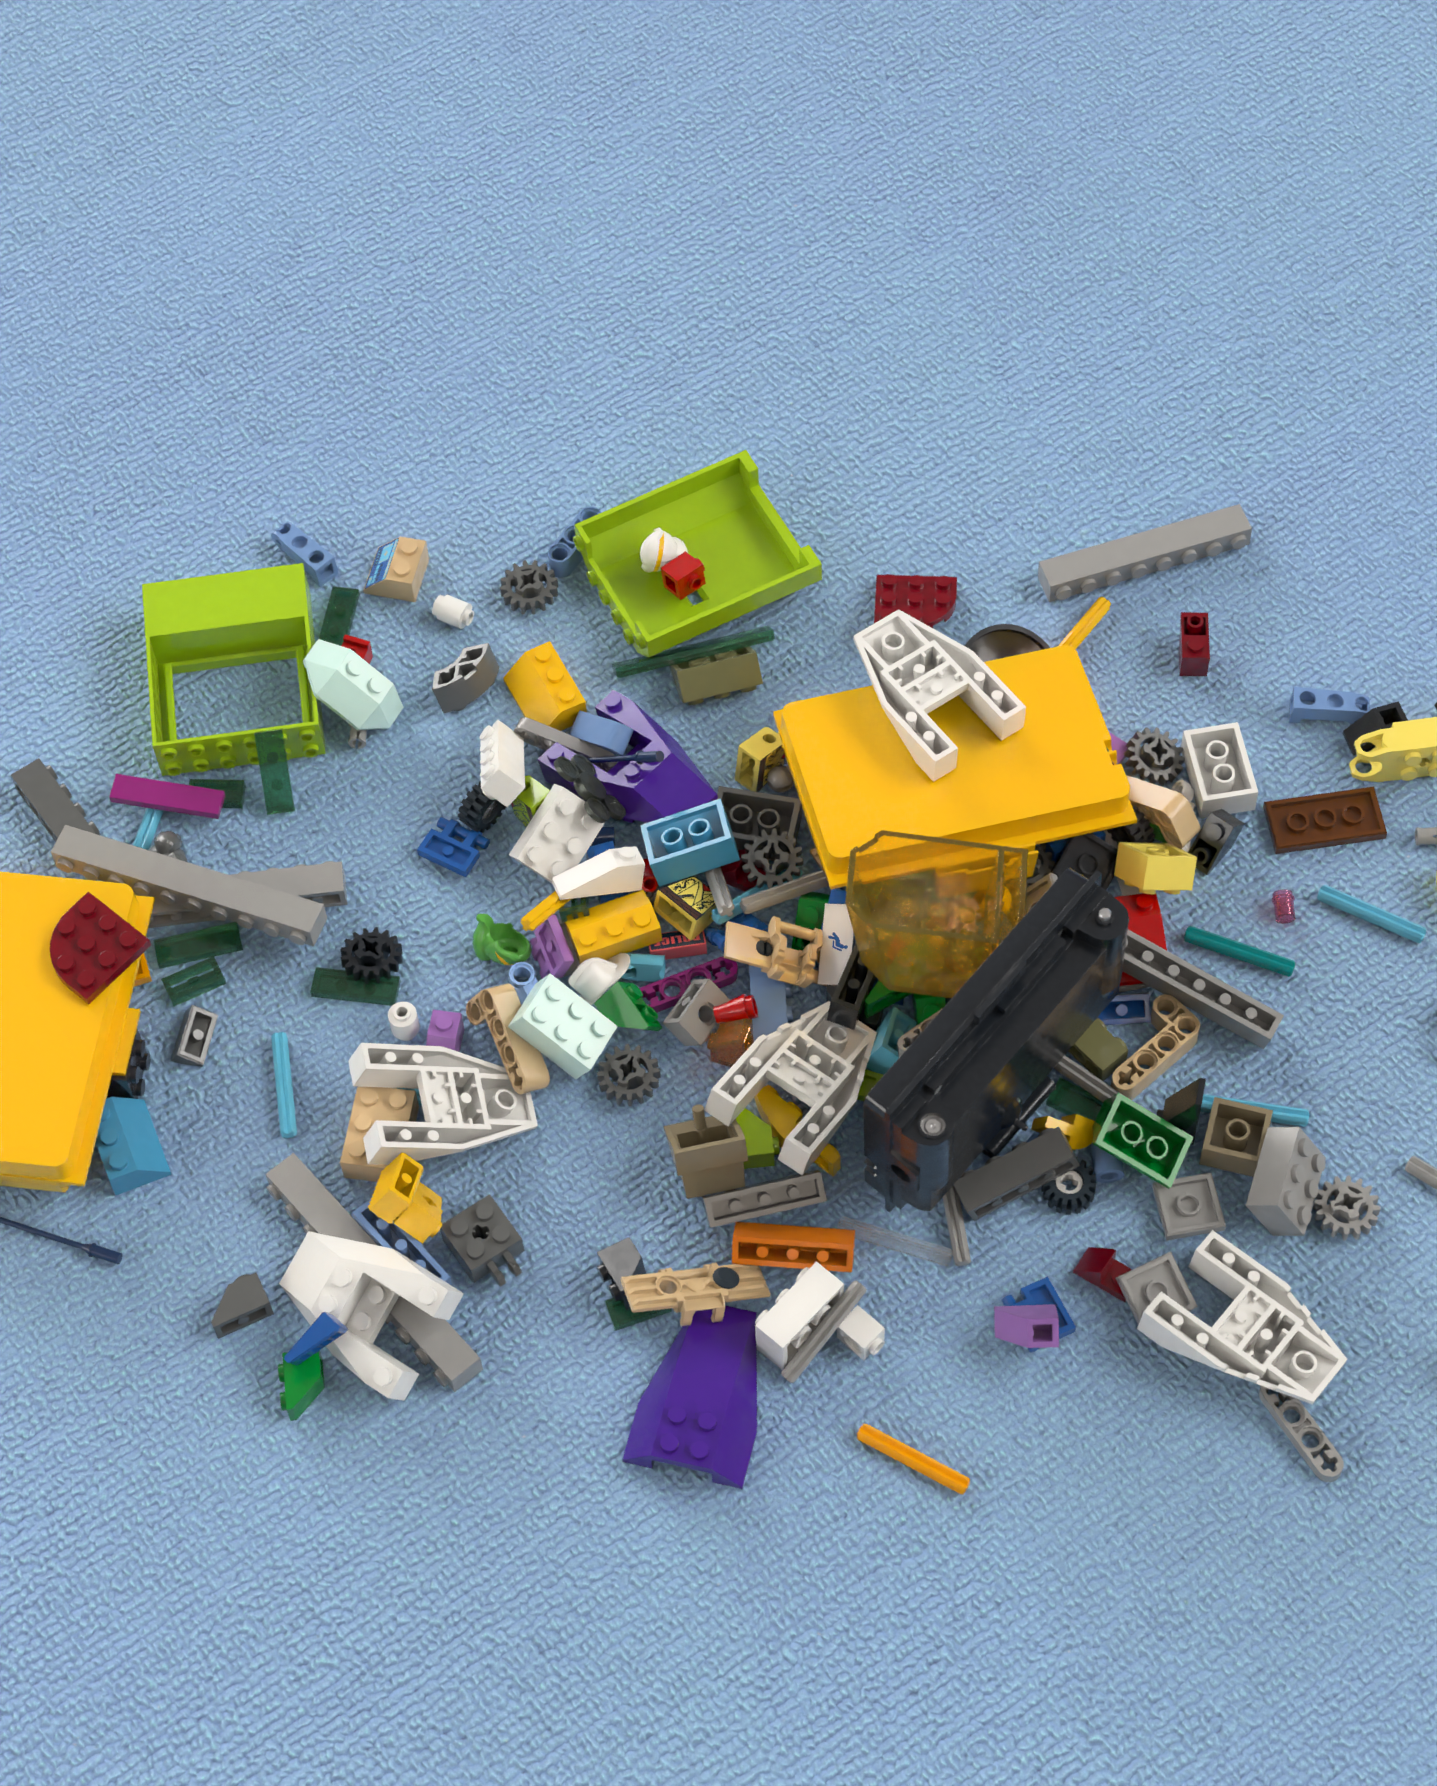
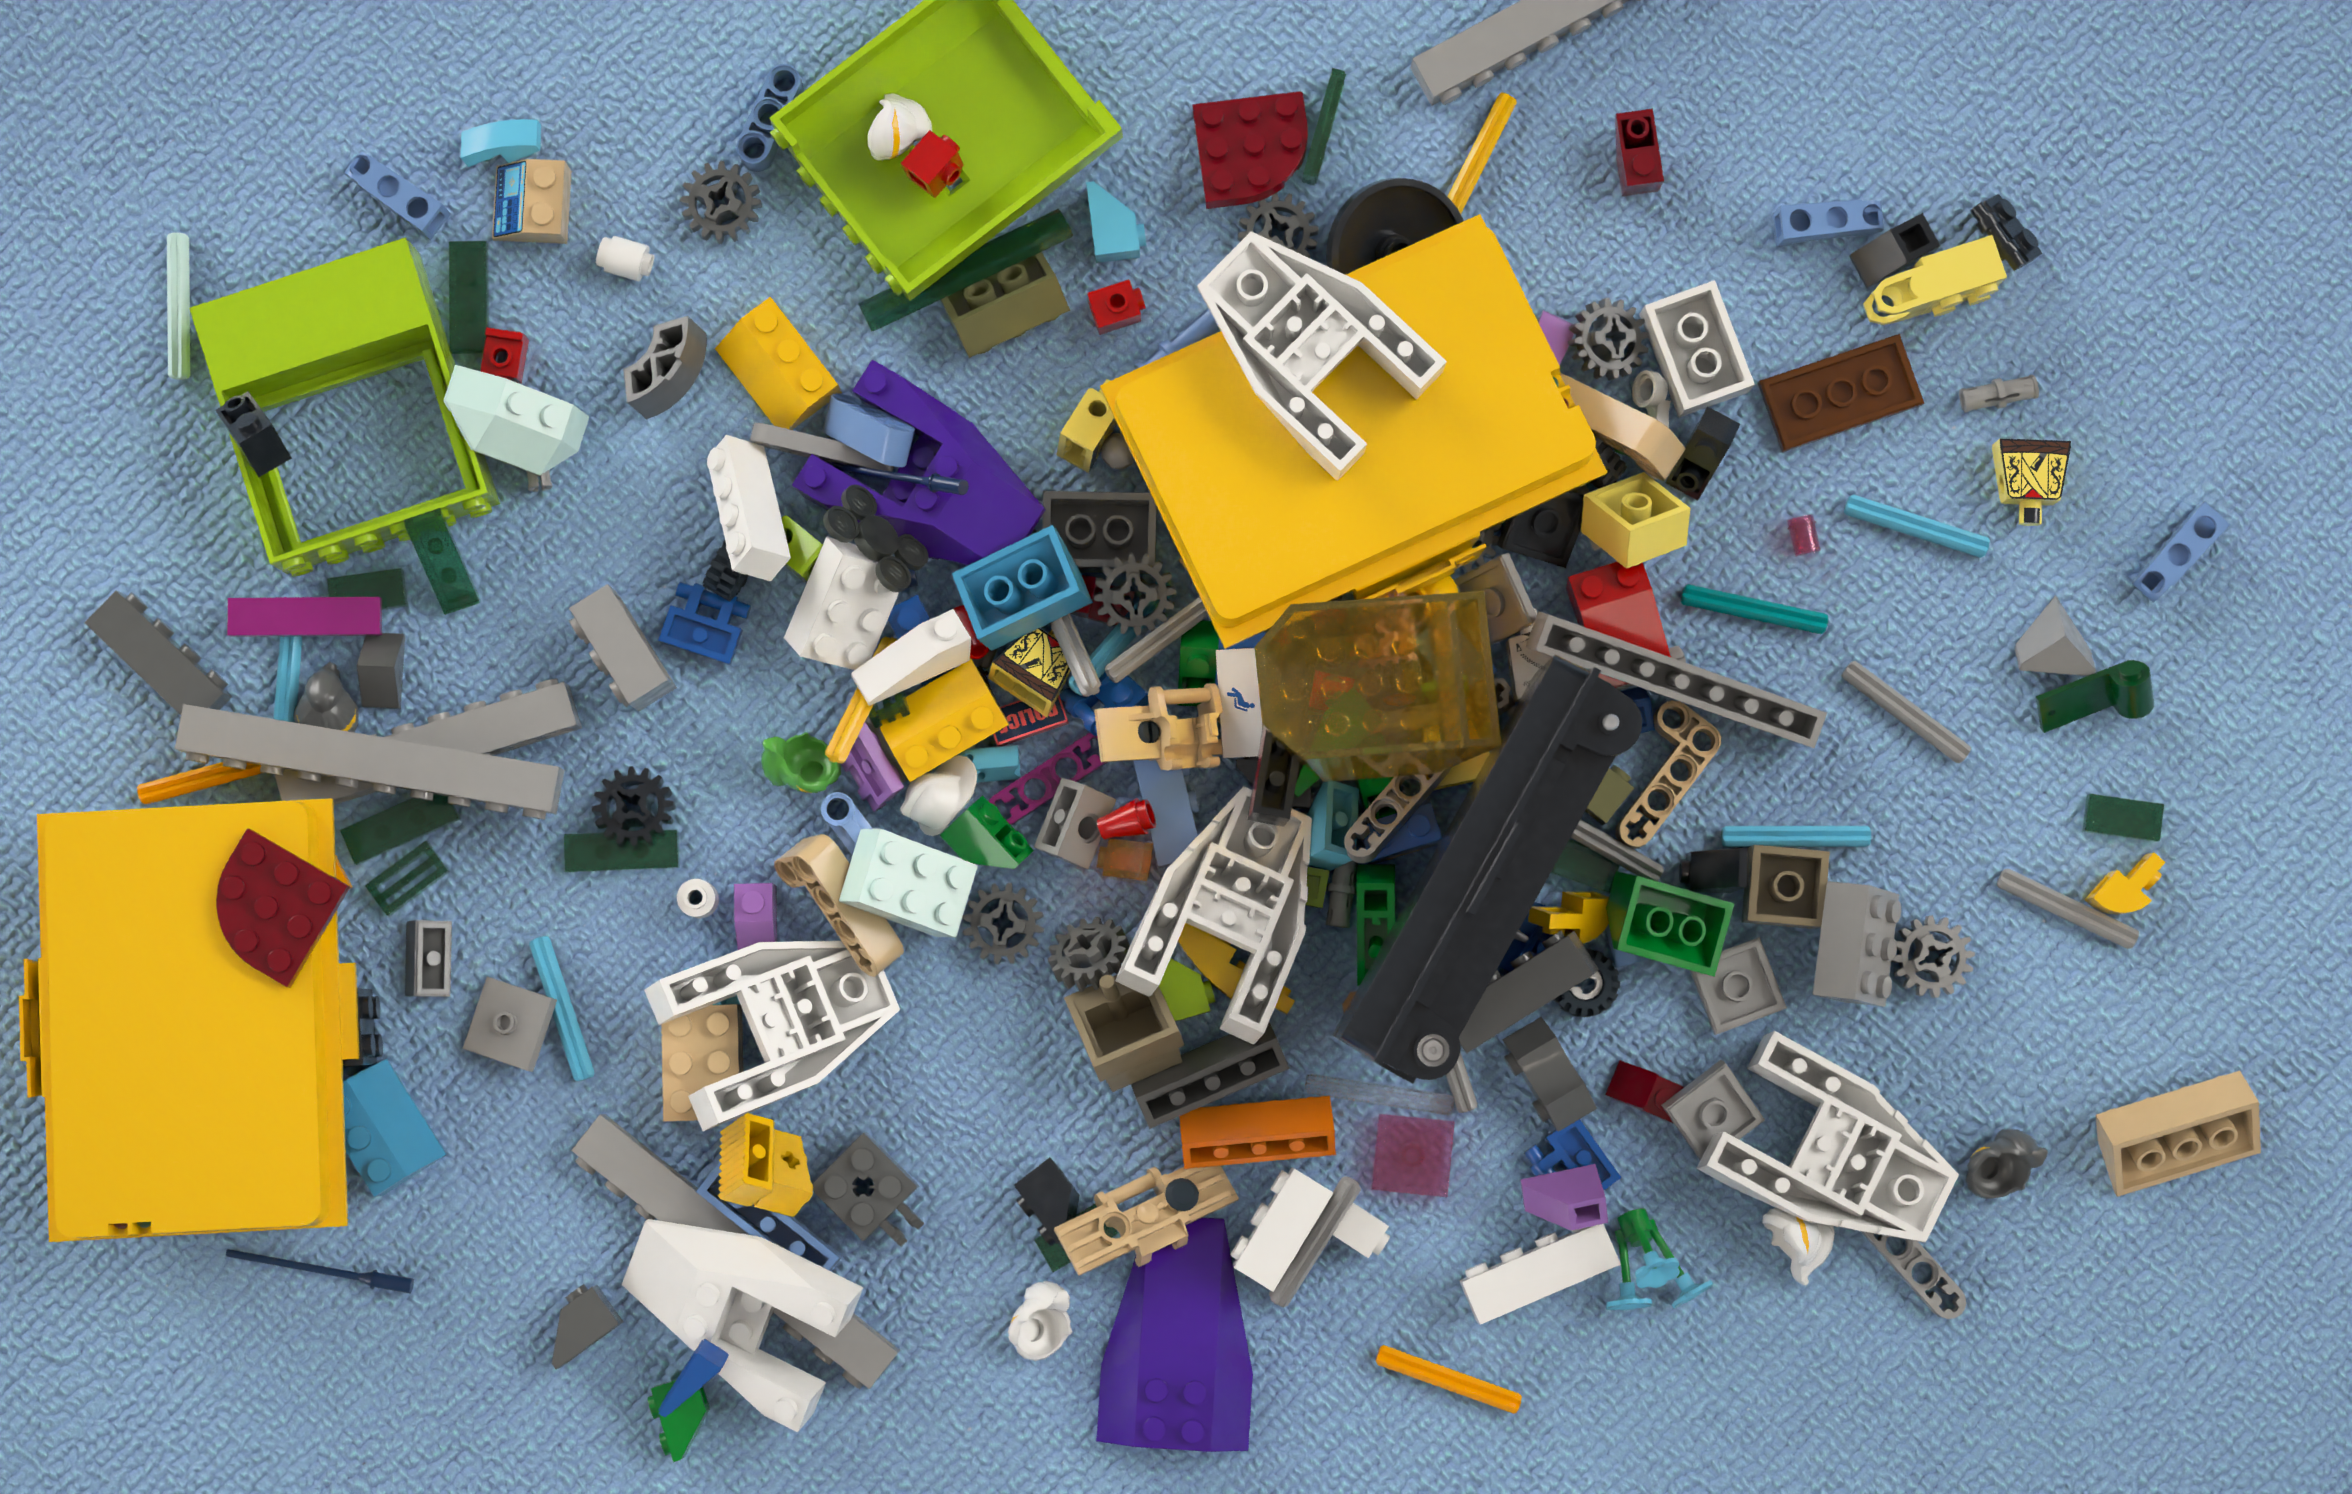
camera: 15 degrees left, 25 degrees up
none -> light aqua axle [167,233,190,380]
none -> black slope [215,391,292,478]
none -> dark grey slope [357,633,405,709]
none -> medium azure slope [460,119,541,167]
none -> light grey plate [462,977,557,1072]
none -> light grey brick [569,584,677,711]
none -> white hair [1008,1281,1072,1361]
none -> dark grey gear [1048,917,1130,992]
none -> medium azure slope [1086,181,1146,263]
none -> red brick [1087,279,1146,335]
none -> clear green tile [1302,68,1346,186]
none -> clear pink plate [1371,1114,1455,1197]
none -> white brick [1459,1224,1621,1325]
none -> dark grey brick [1502,1017,1597,1132]
none -> plant [1606,1208,1713,1310]
none -> white hair [1763,1207,1835,1286]
none -> light grey axle [1842,661,1971,763]
none -> dark grey hair [1965,1129,2048,1199]

